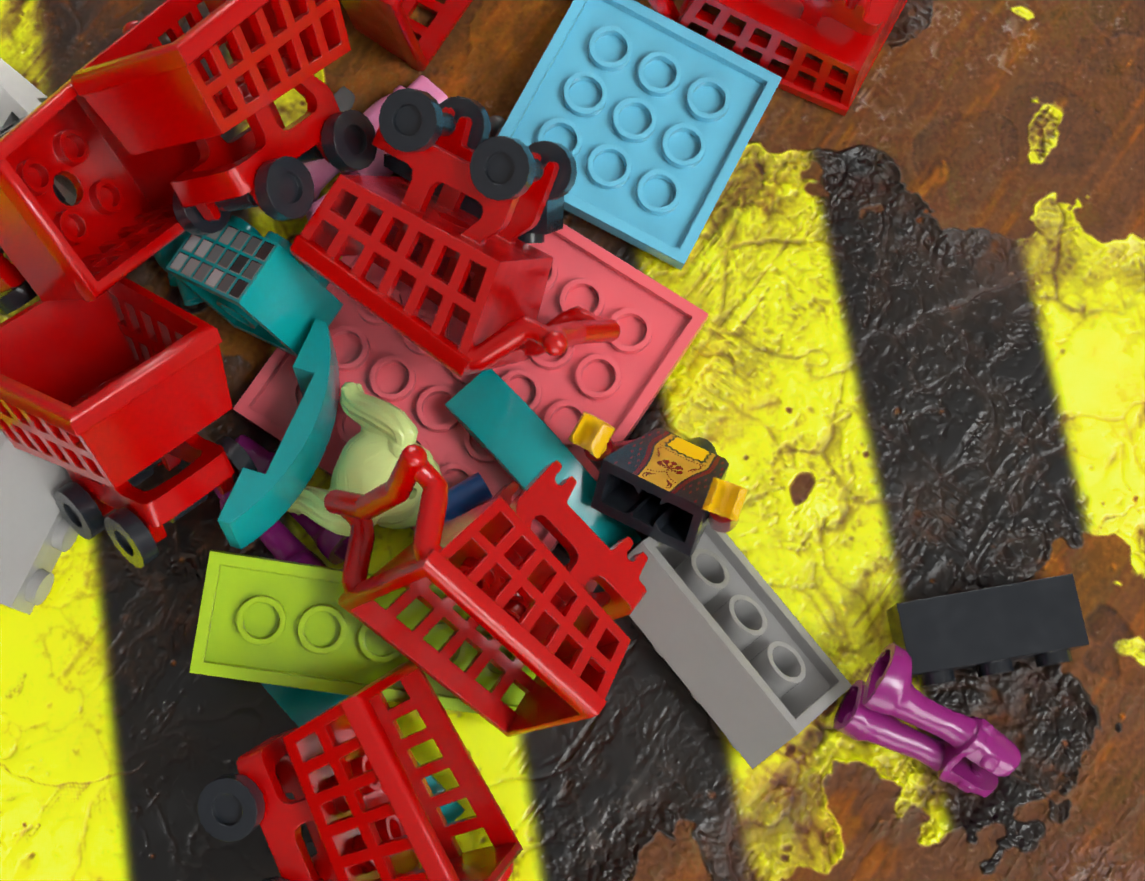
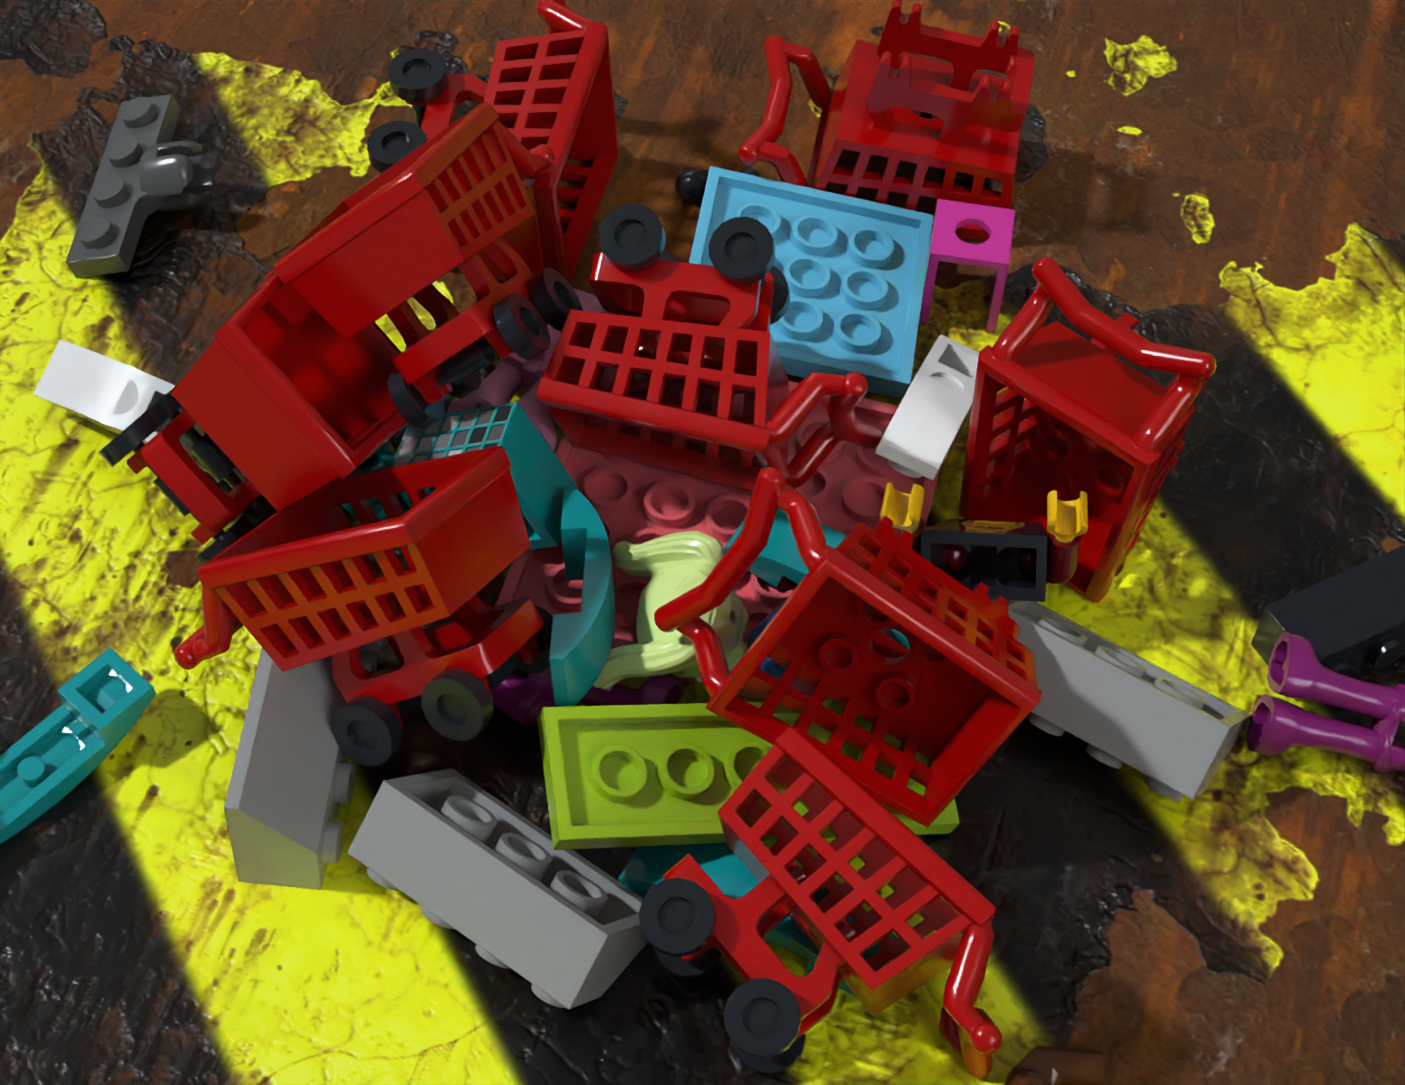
camera: 25 degrees left, 25 degrees down
none -> light grey slope [347,768,648,1009]
none -> white slope [875,334,979,480]
none -> dark pink piece [919,199,1015,333]
none -> red piece [958,257,1216,603]

